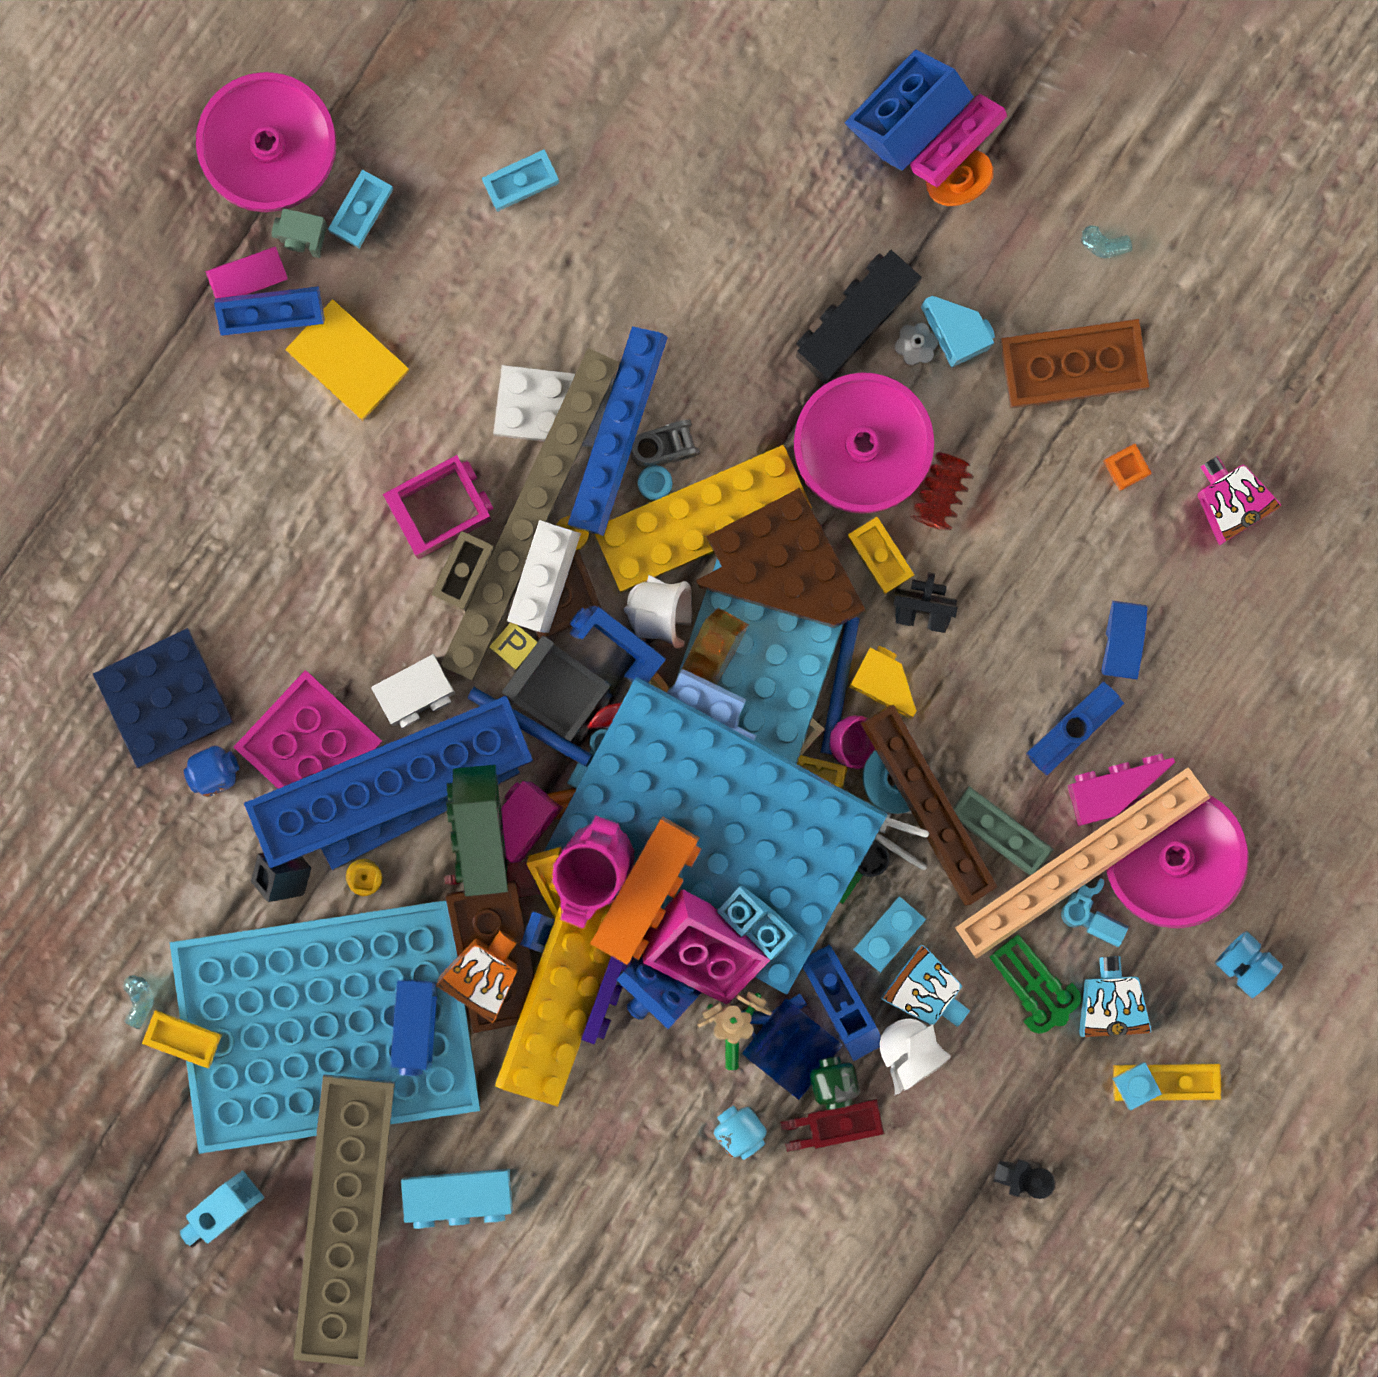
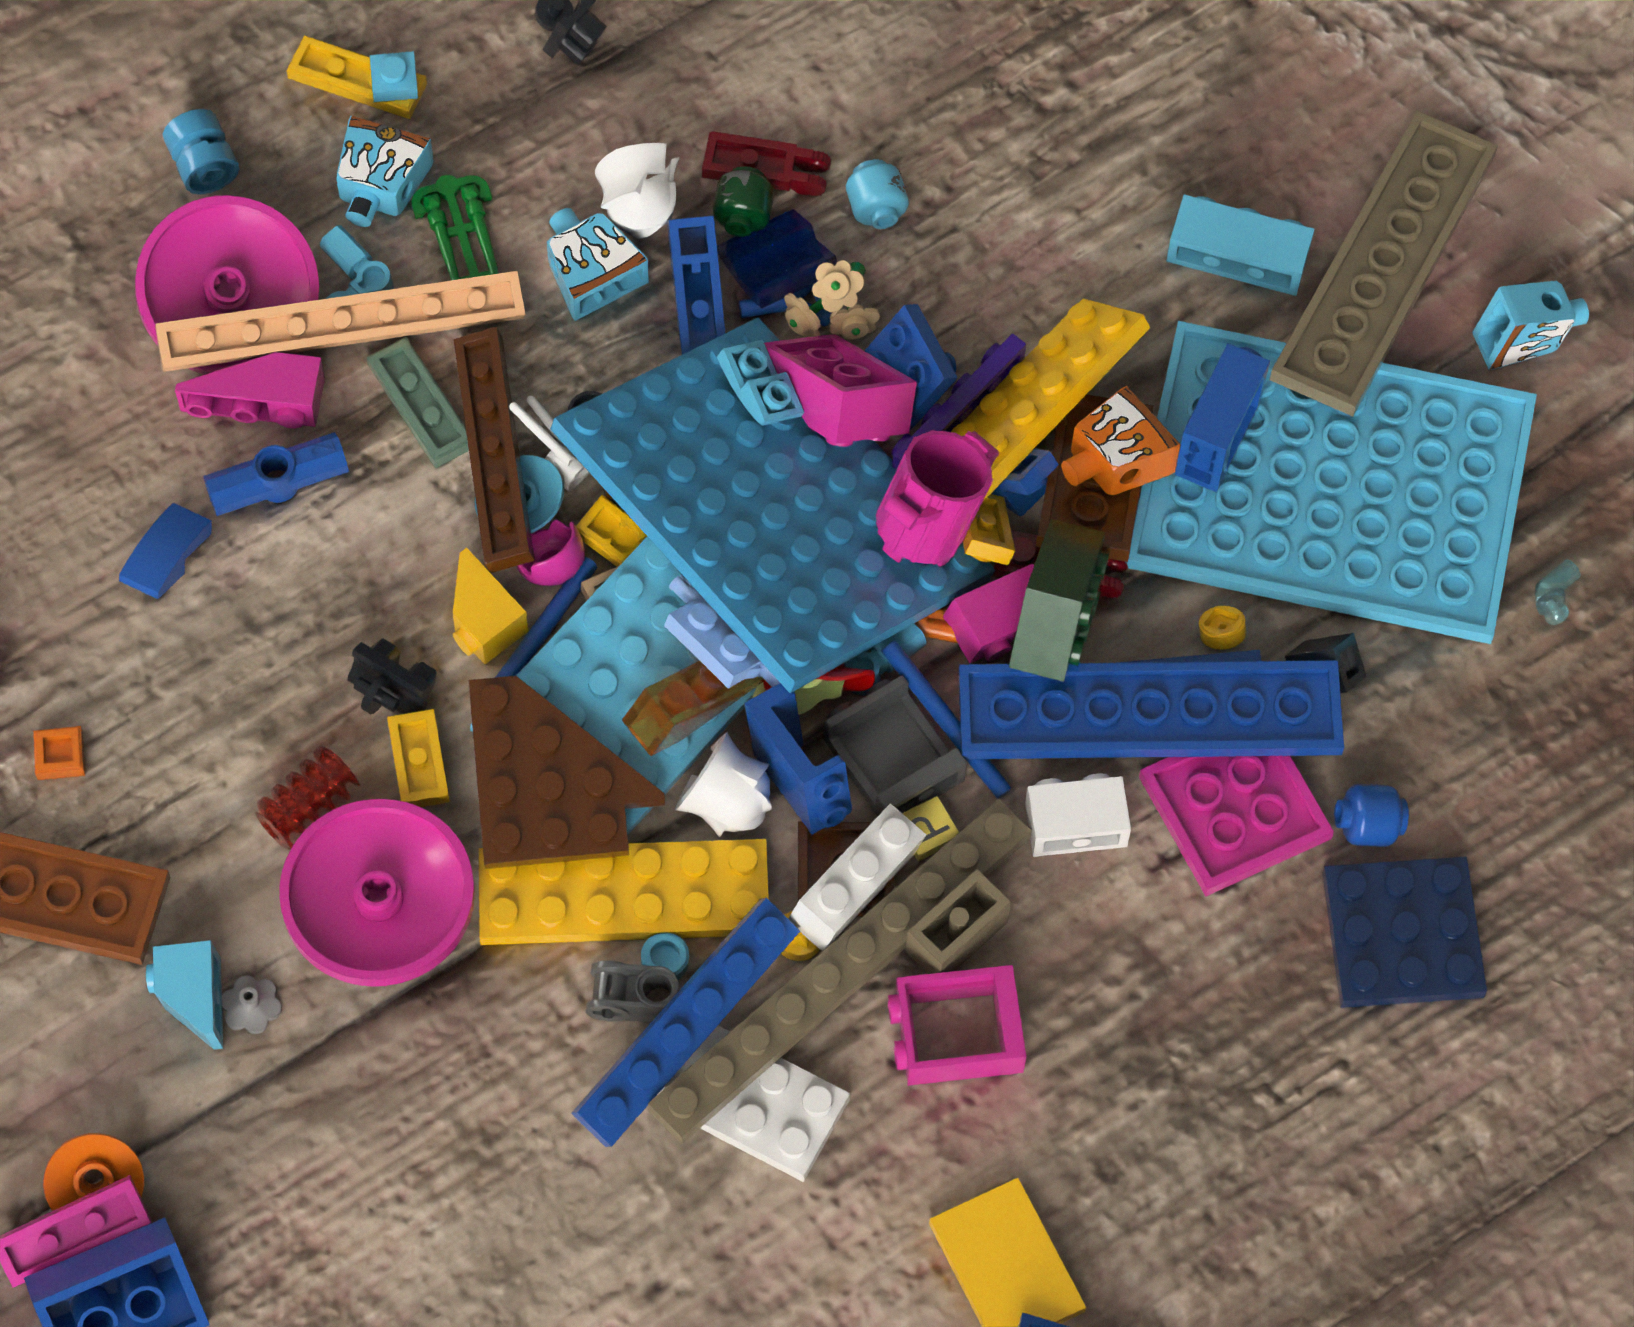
camera: 160 degrees left, 20 degrees down
yellow tile [142,1010,222,1069] -> none
orange brick [590,817,701,965] -> none
black brick [796,250,922,384] -> none
medium azure plate [853,896,926,973] -> none

